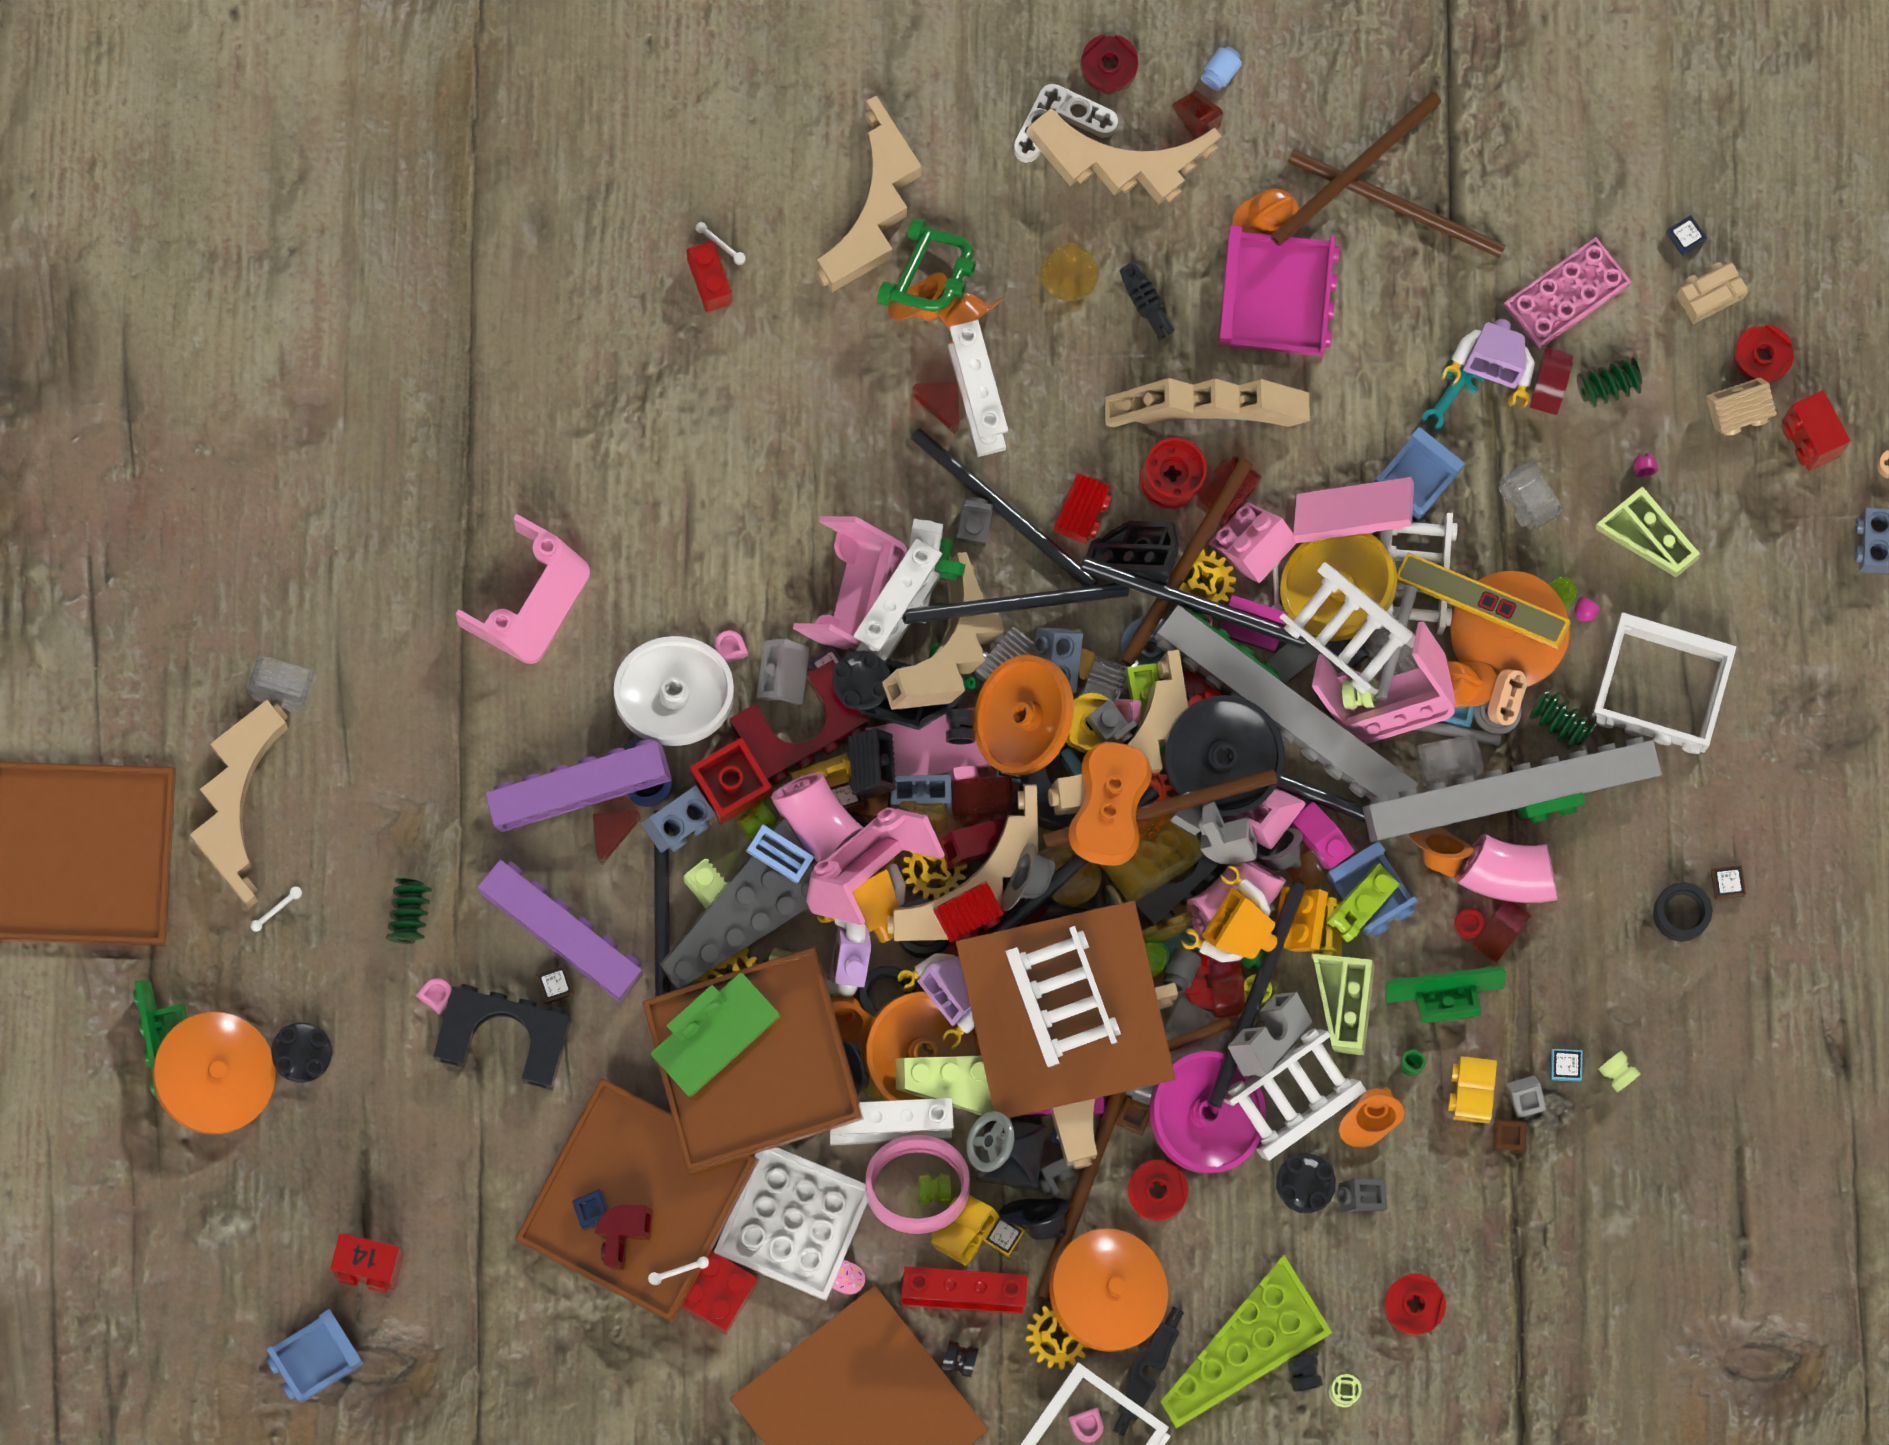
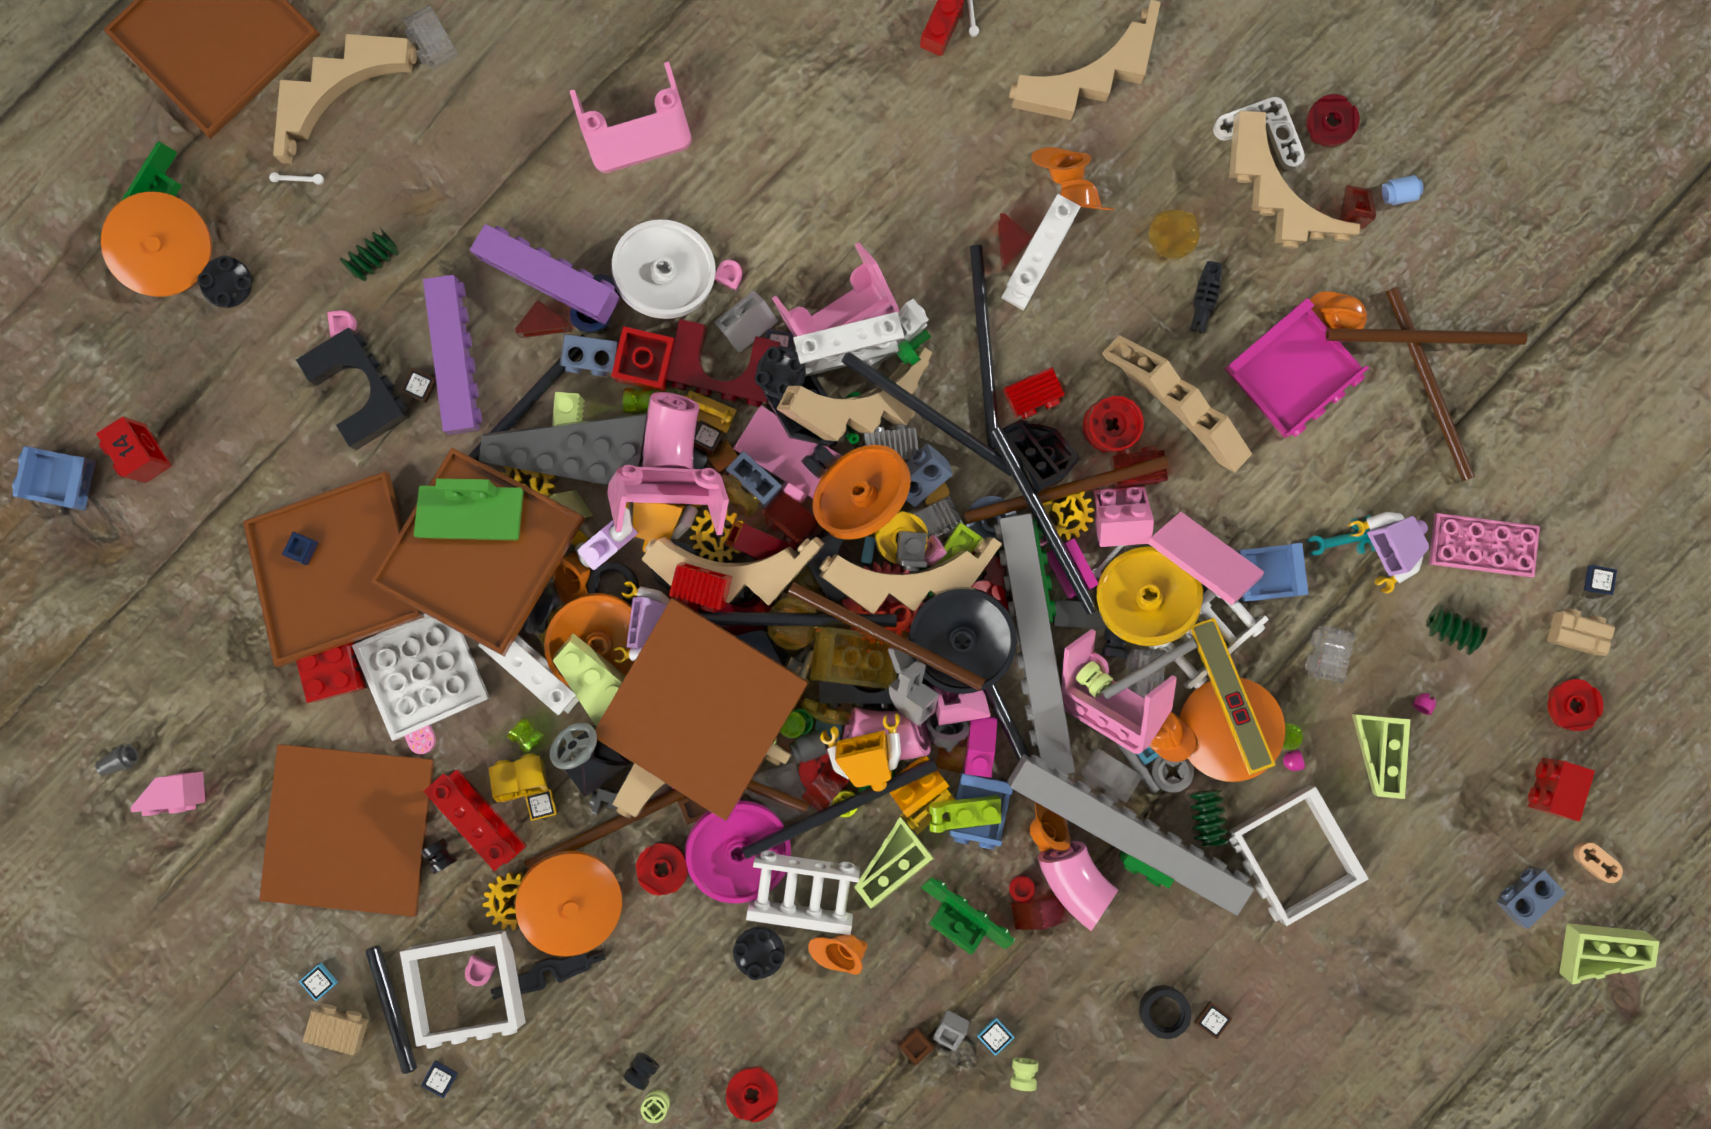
camera: 50 degrees right, 10 degrees up
dark red brick [595,1205,653,1270] -> none
white hinge [648,1256,709,1285] -> none
light blue tile [746,825,814,884] -> none
black brick [847,728,897,799] -> none
bright pink piece [865,1135,970,1234] -> none
green bar [877,217,976,312] -> none
flat silver bracket [957,497,993,546] -> none
black piece [999,1198,1070,1240] -> none
dark grey piece [1001,843,1055,912] -> none
white fence [1005,926,1121,1068] -> none
orange plate [1068,742,1152,866] -> none
lime wing [1160,1255,1333,1429] -> none
light grey arch [1227,992,1312,1077] -> none
white fence [1280,562,1416,695] -> none
dark grey bracket [1337,1179,1387,1213] -> none
green hinge [1400,1050,1426,1076] -> none
yellow brick [1448,1056,1497,1124] -> none
light nougat beam [1488,669,1527,725] -> none
dark red brick [1529,348,1573,415] -> none
tan brick [1706,378,1777,436] -> none

